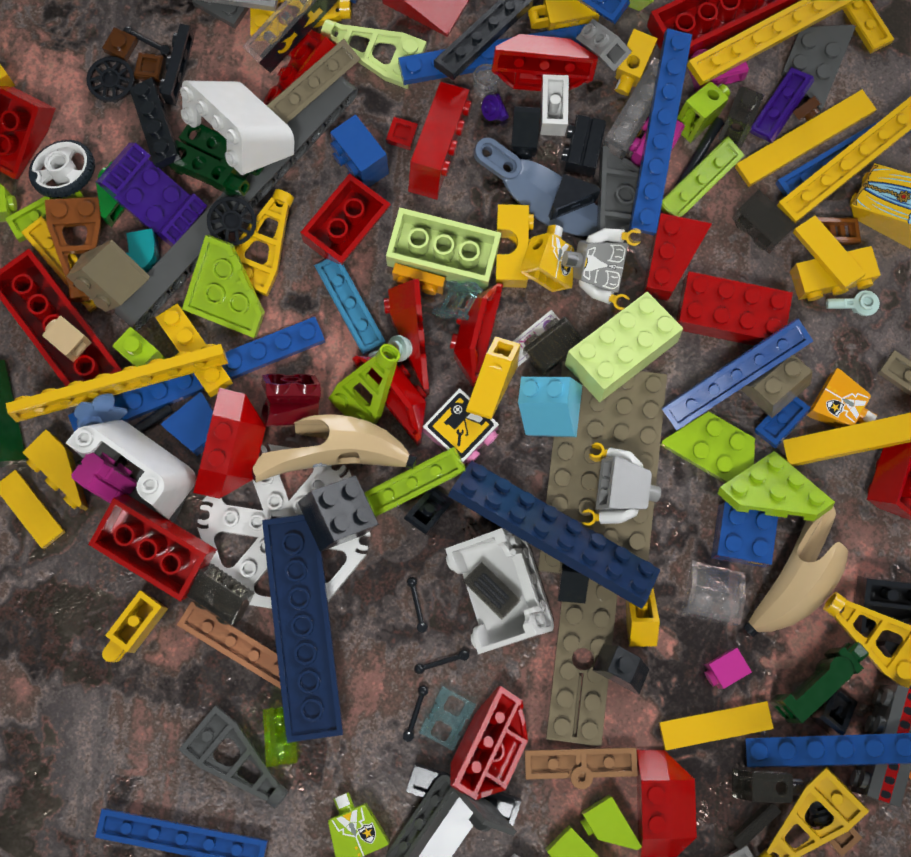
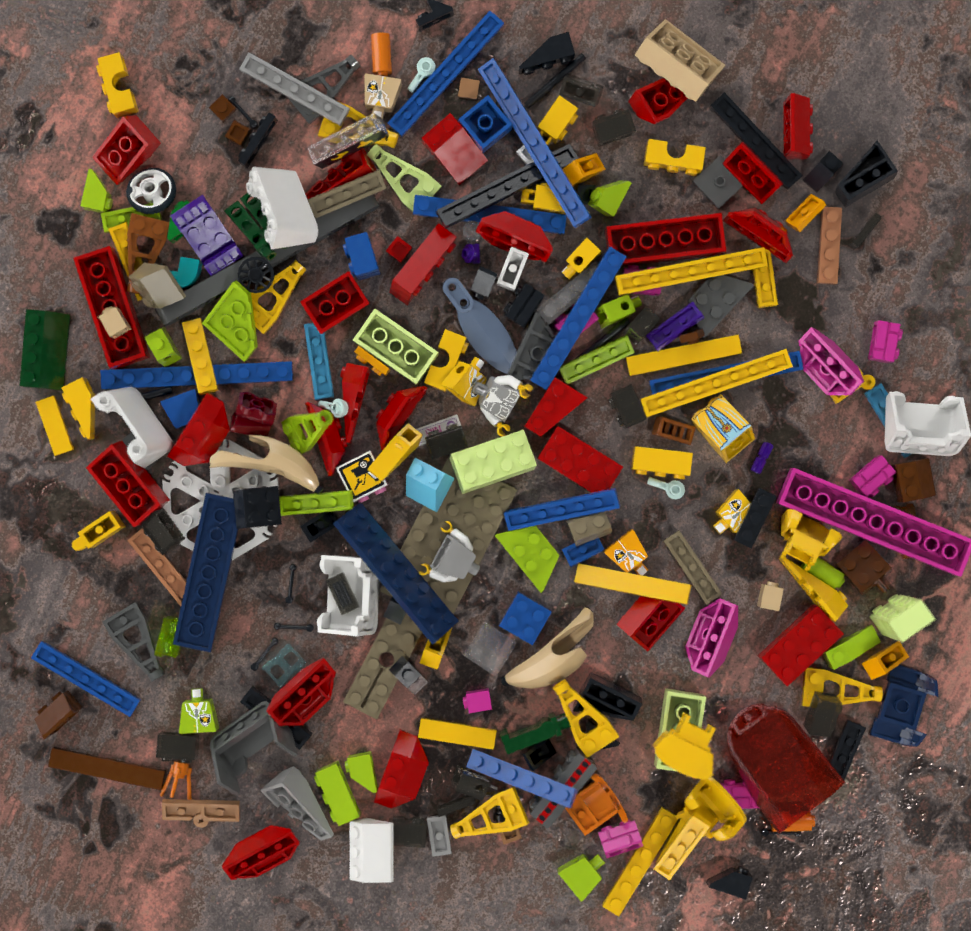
camera: 15 degrees right, 10 degrees up
yellow plate [6,344,228,422] -> none
dark pink brick [71,452,137,503] -> none
medium blue plate [74,393,128,428] -> none
black wheel [86,56,135,103] -> none
black plate [129,77,181,169] -> none
clear light blue piece [432,281,483,320] -> none
medium nougat hinge [524,747,638,789] -> none
black slope [548,174,601,220] -> none
light grey brick [576,19,632,71] -> none
lime plate [718,451,835,521] -> none
yellow tile [793,215,866,291] -> none

